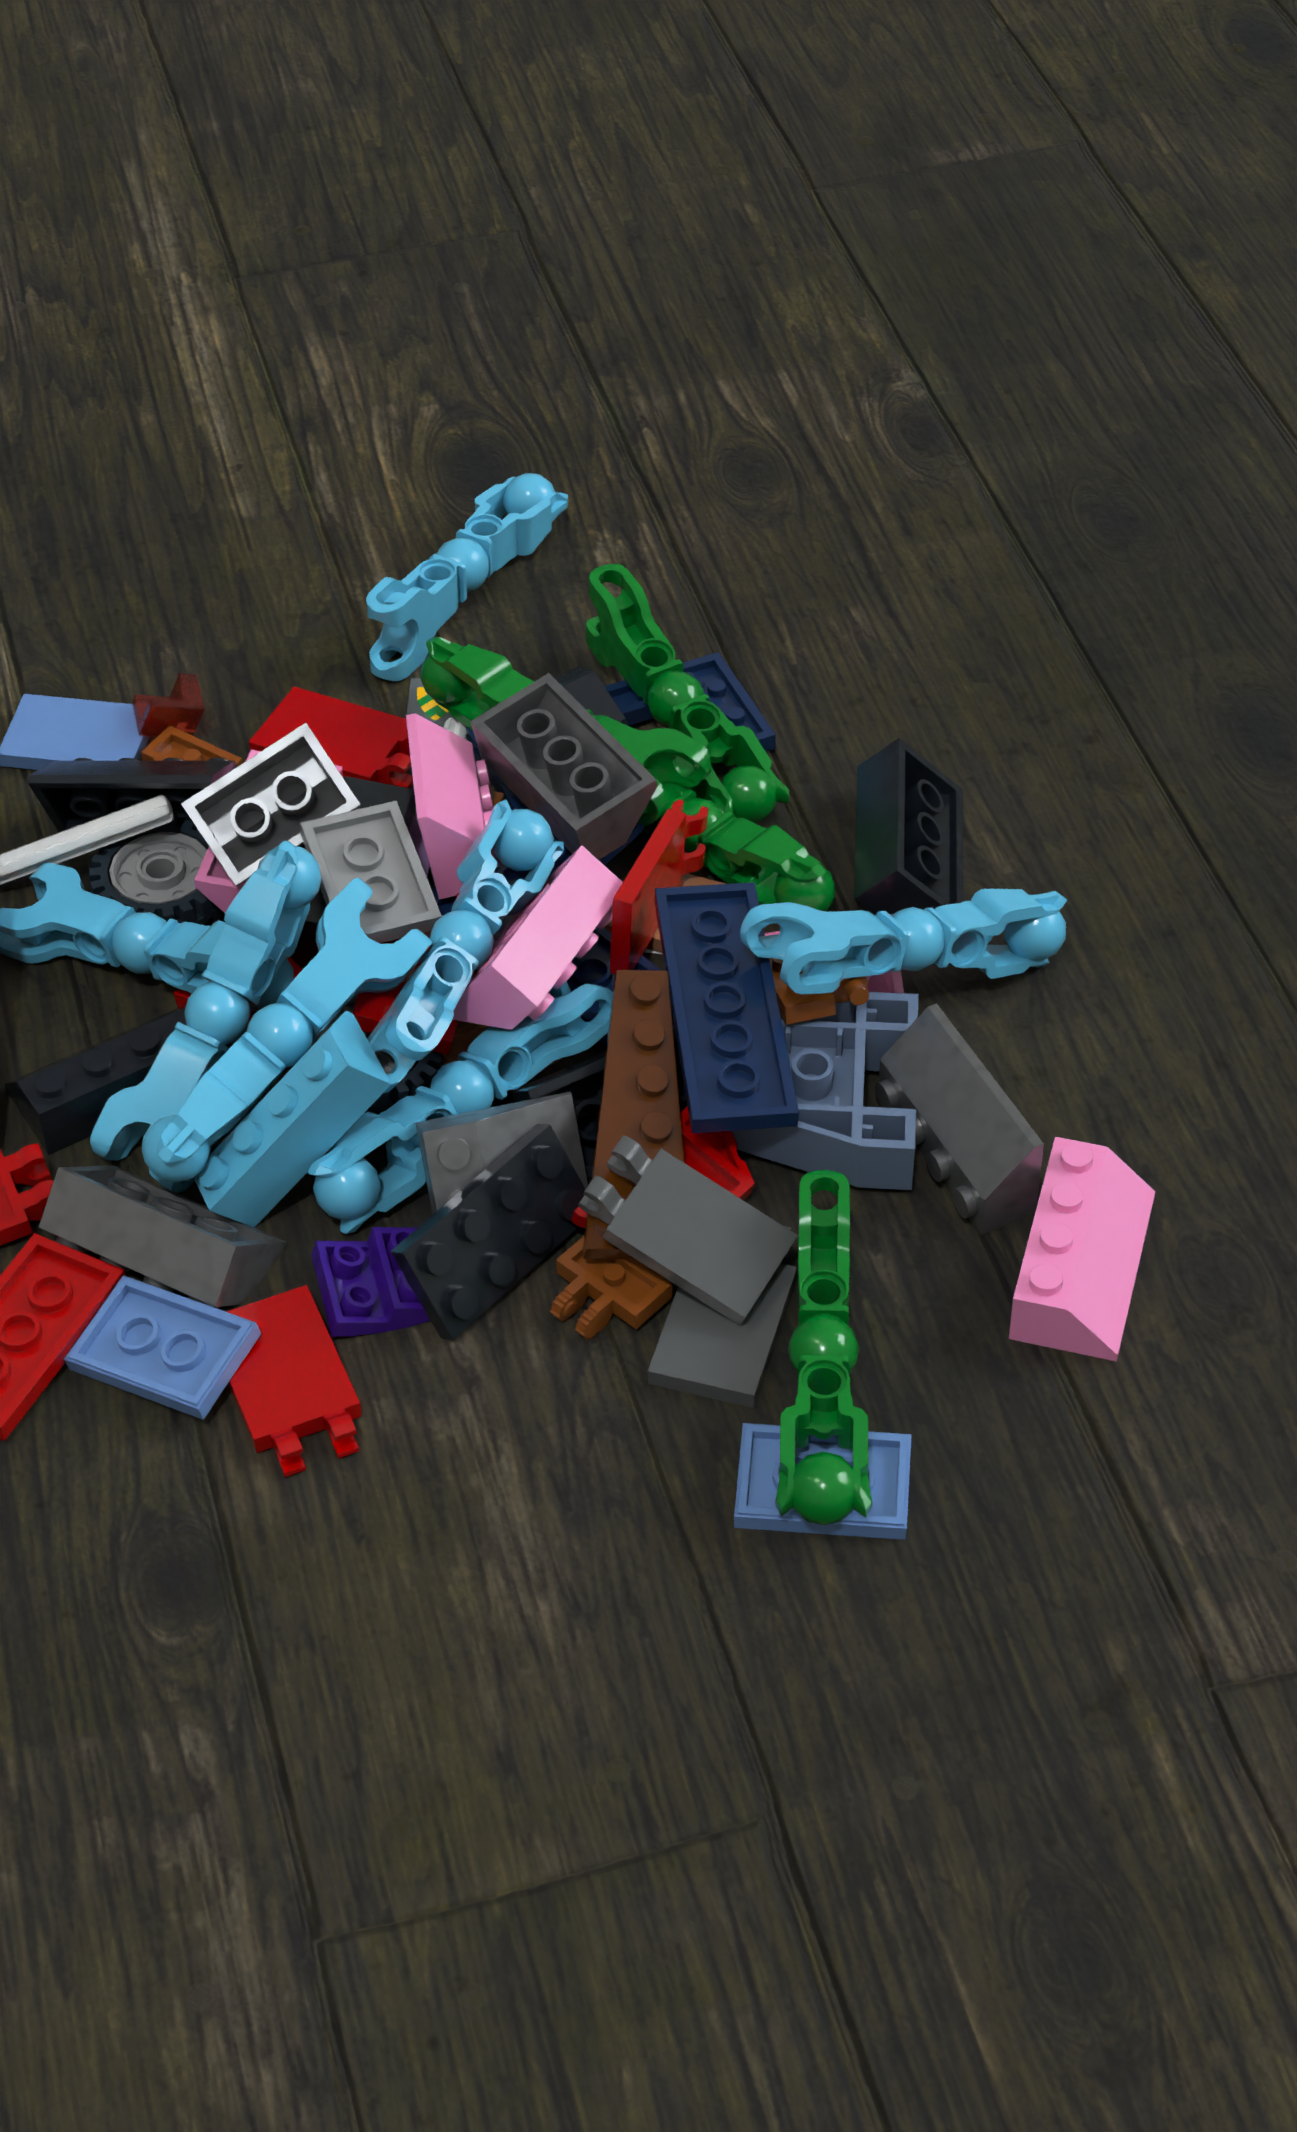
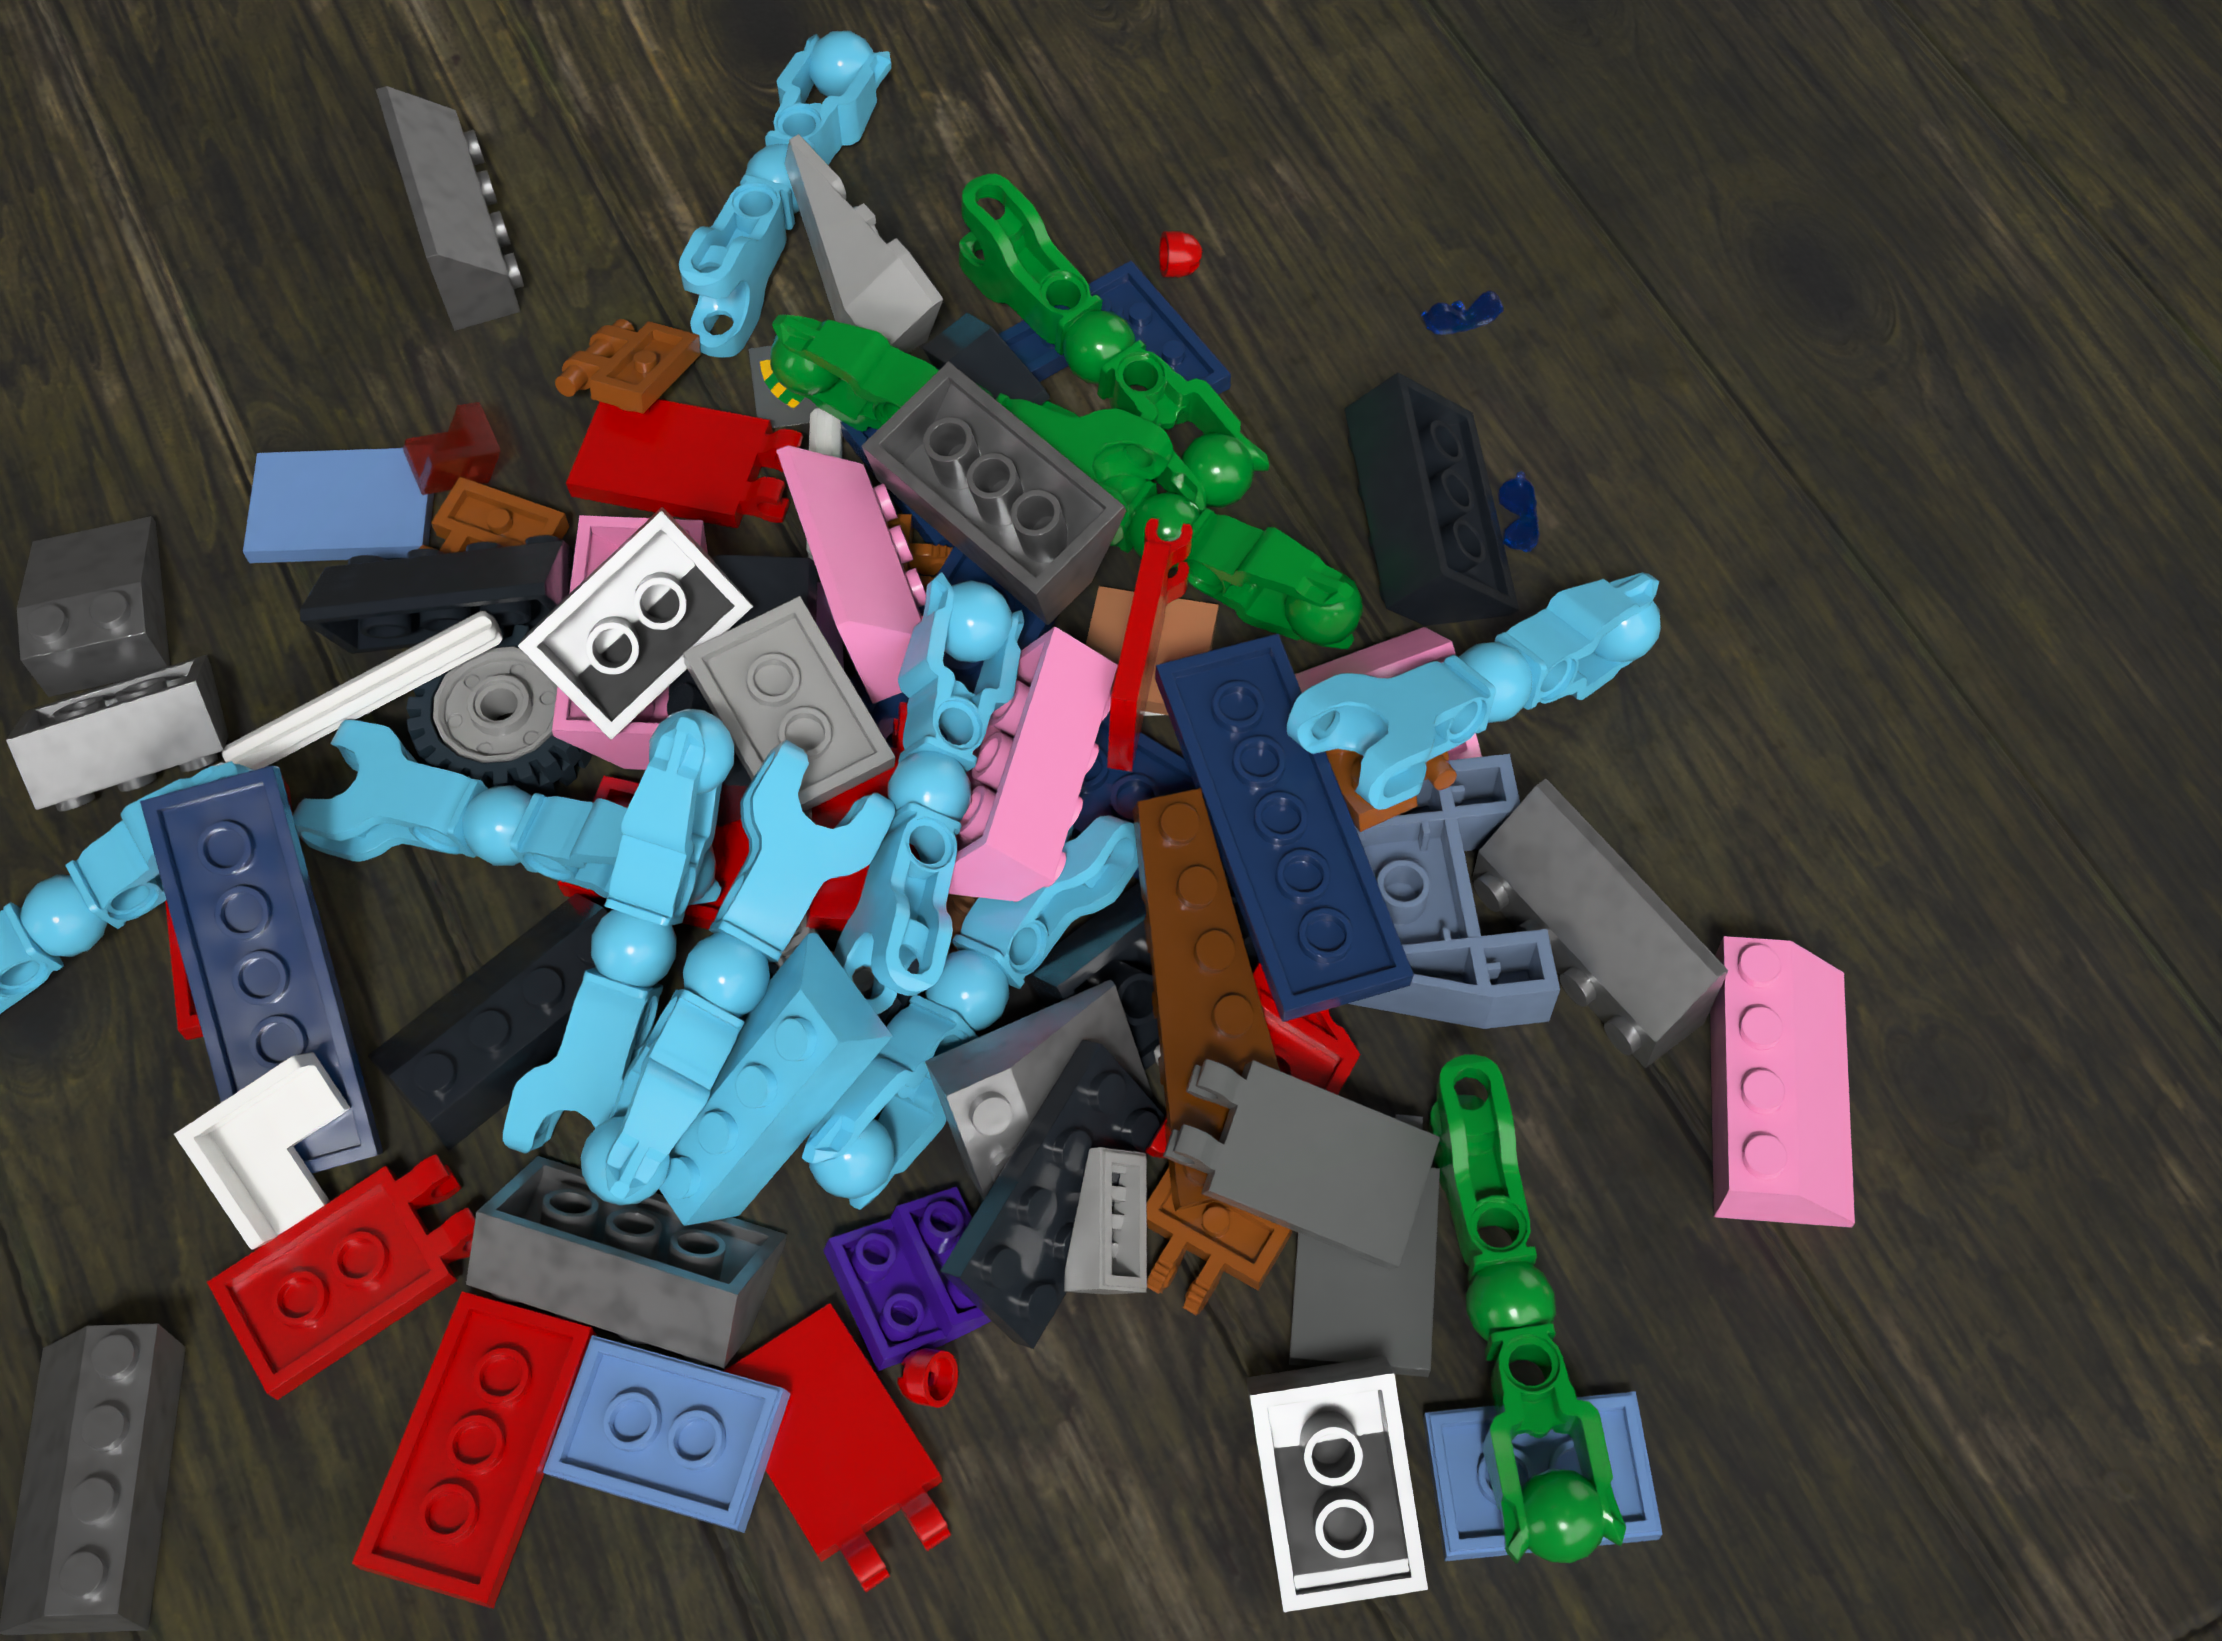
camera: 10 degrees left, 15 degrees up
none -> flat silver slope [376,86,524,331]
none -> dark orange plate [555,319,701,414]
none -> light grey wedge [784,134,943,354]
none -> red hinge [897,1348,958,1408]
none -> light grey slope [1064,1147,1147,1294]
none -> red hinge [1159,231,1202,277]
none -> flat silver slope [1246,1356,1428,1612]
none -> clear blue piece [1422,291,1504,335]
none -> clear blue piece [1498,472,1540,552]

